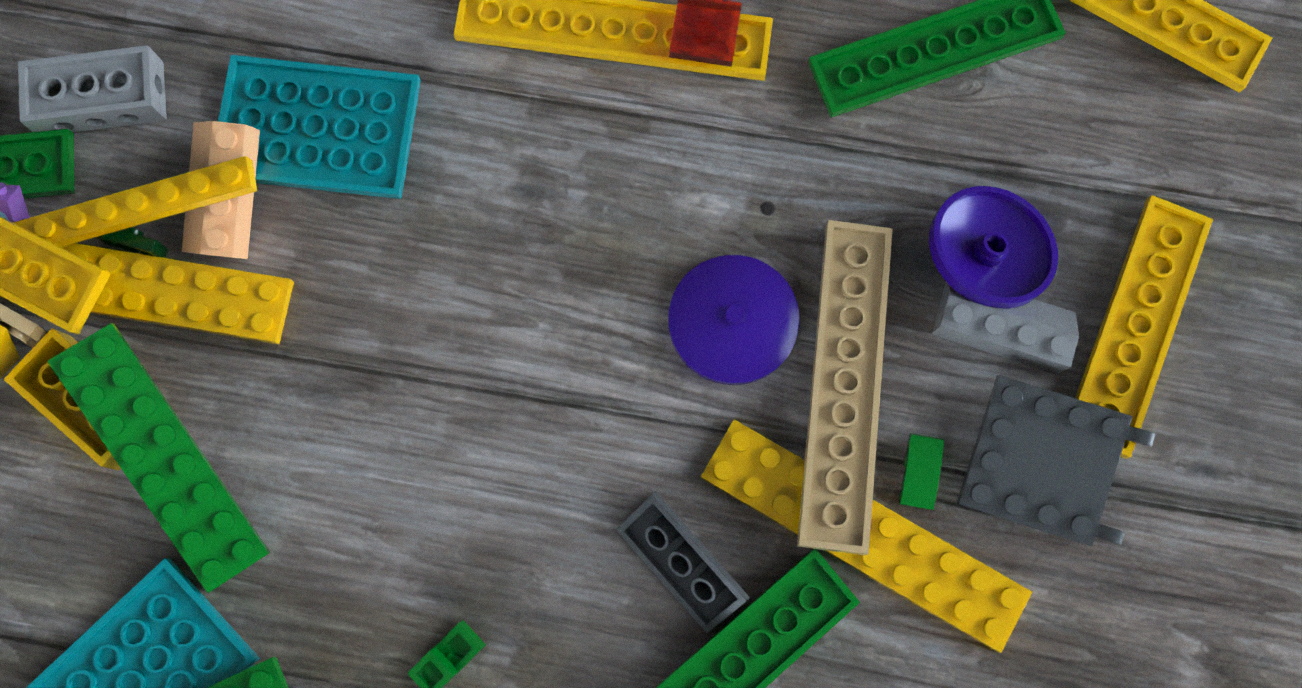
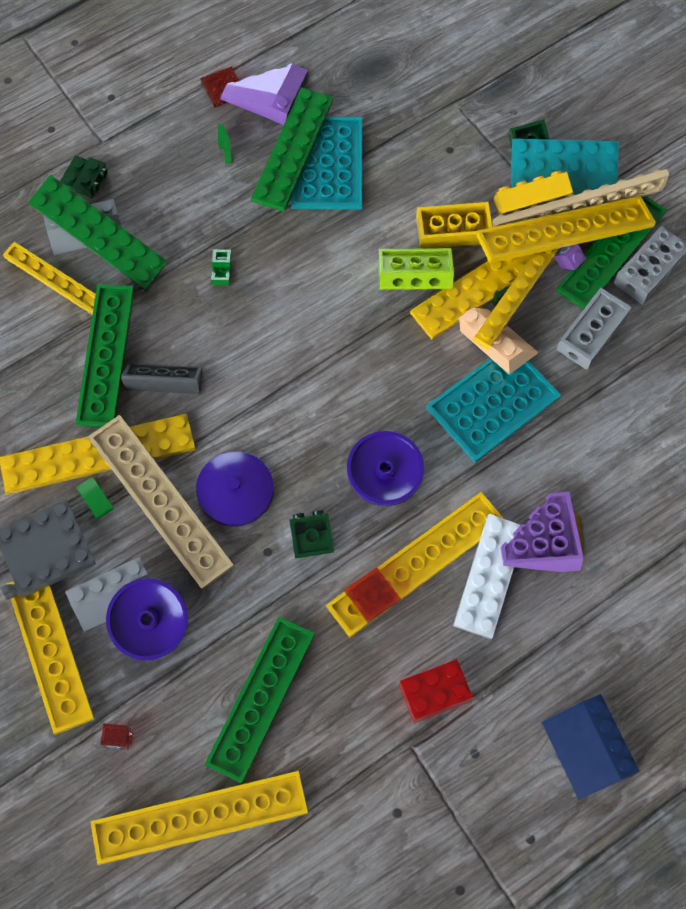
camera: 135 degrees right, 10 degrees down
green plate [47,323,270,593] -> none
none -> clear red brick [100,723,134,750]
none -> dark green plate [289,510,334,559]
none -> dark purple dish [347,431,424,506]
none -> lime brick [378,248,454,290]

